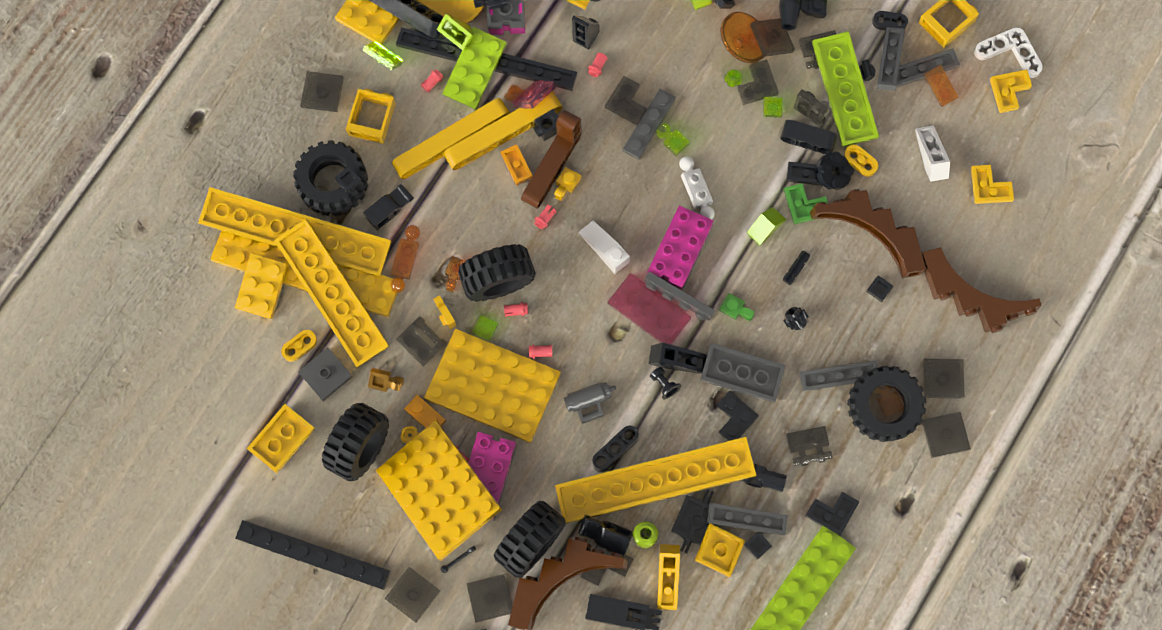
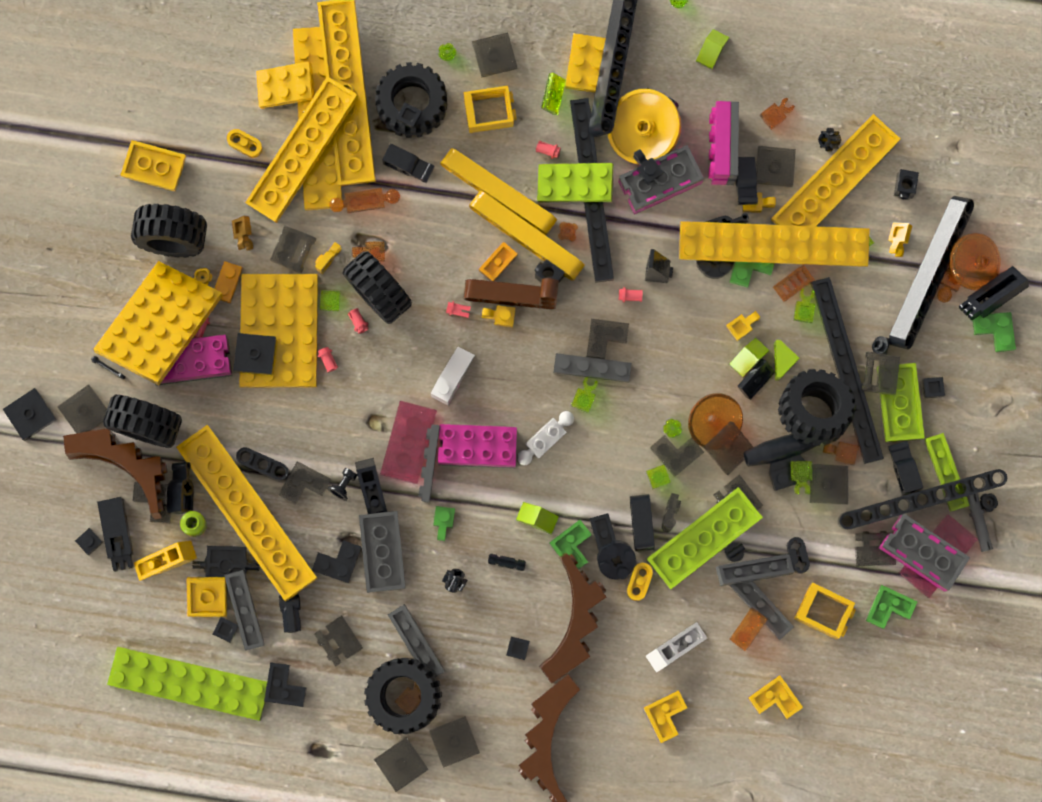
camera: 60 degrees right, 5 degrees up
black plate [235,520,391,590] -> none
dark grey plate [298,347,353,401] -> none
clear smoke plate [384,567,441,623] -> none
lime slope [437,14,474,50] -> none
clear pink plate [512,80,556,109] -> none
dark grey piece [564,382,616,424] -> none
white beam [974,28,1043,78] -> none
none -> black plate [233,333,276,375]
none -> clear smoke plate [278,461,331,504]
none -> clear neon green plate [438,43,457,61]

